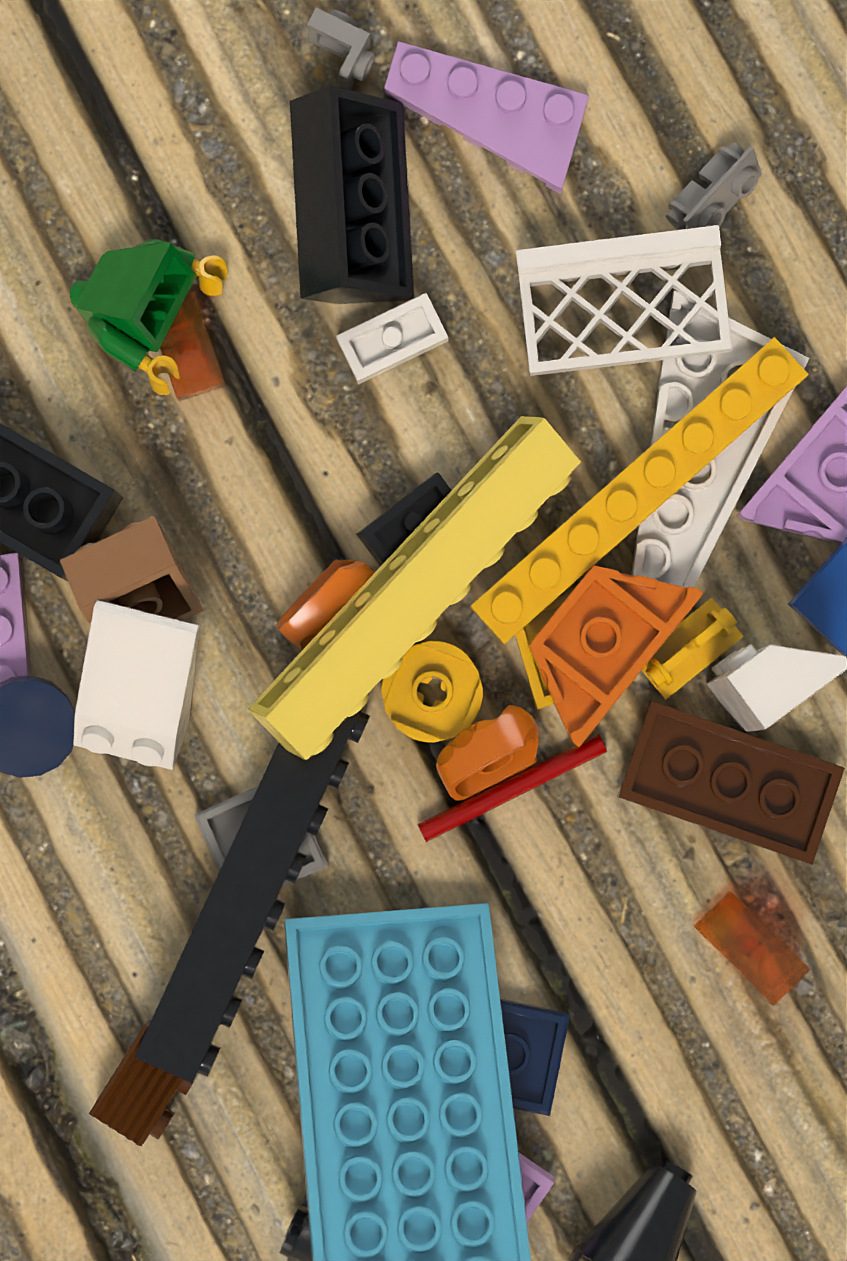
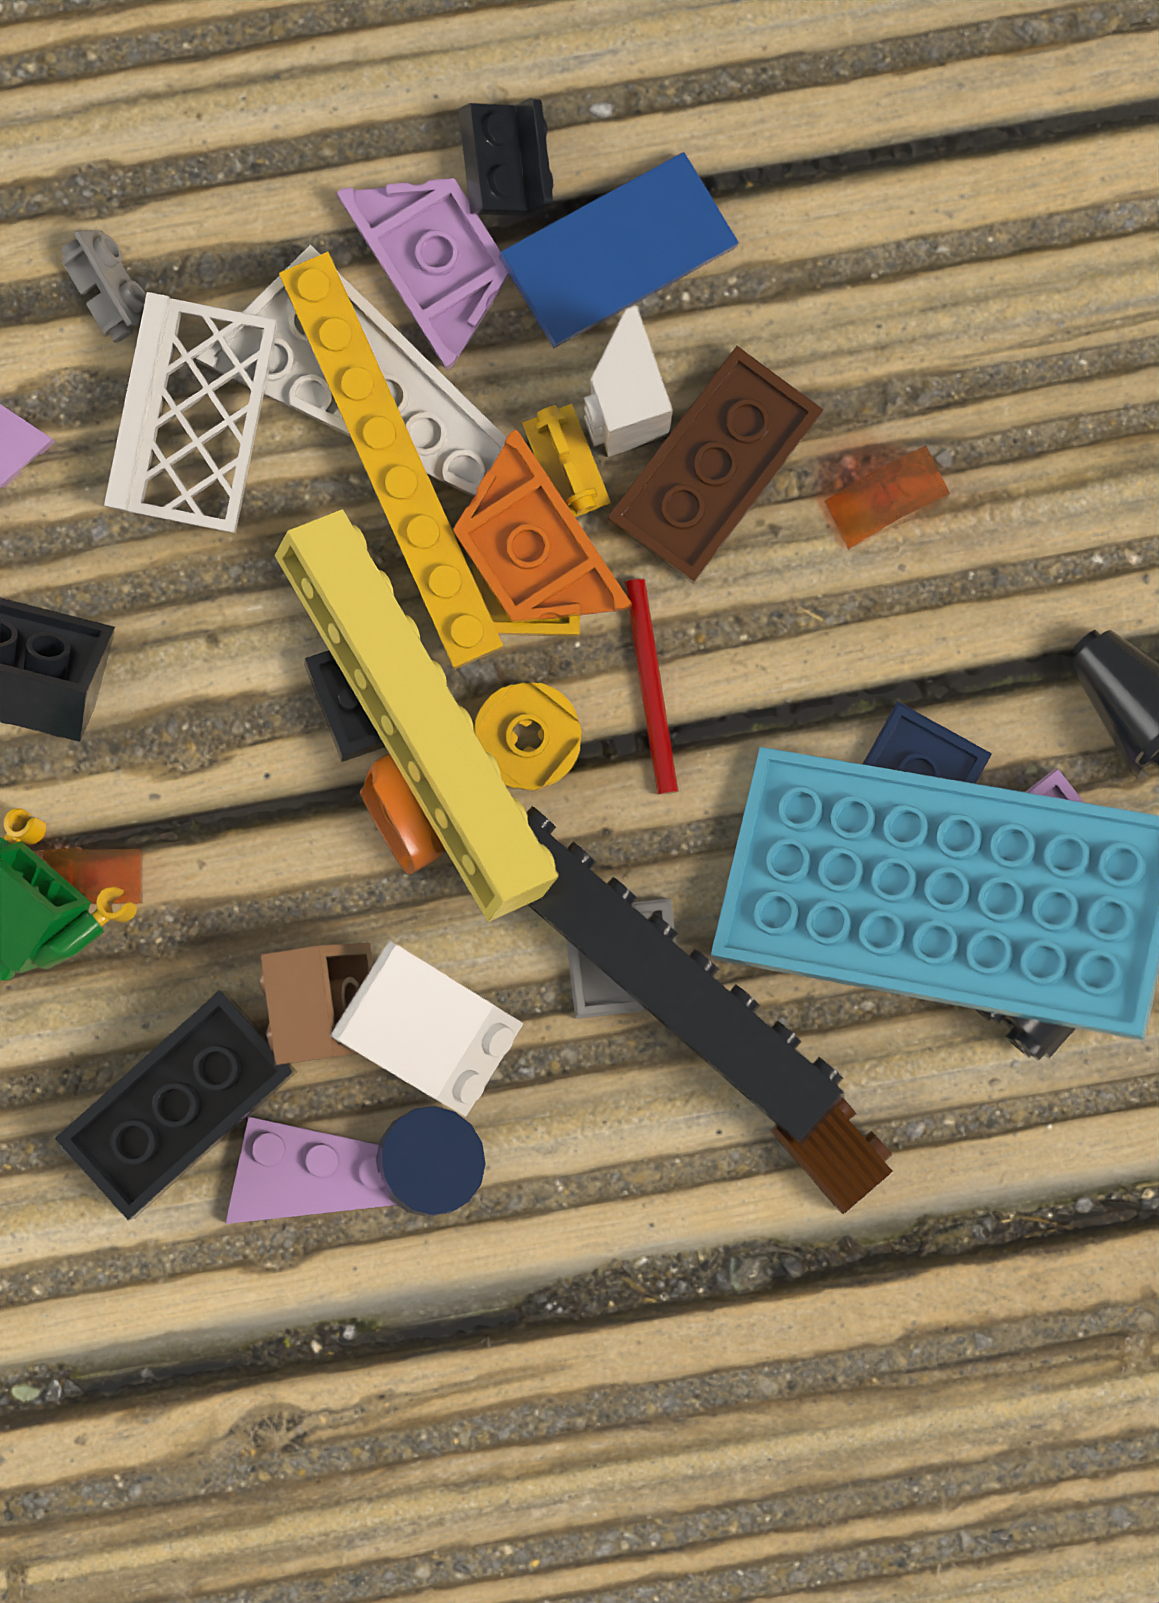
camera: 75 degrees left, 0 degrees up
white plate [336,293,448,384] -> none
orange piece [436,705,540,800] -> none

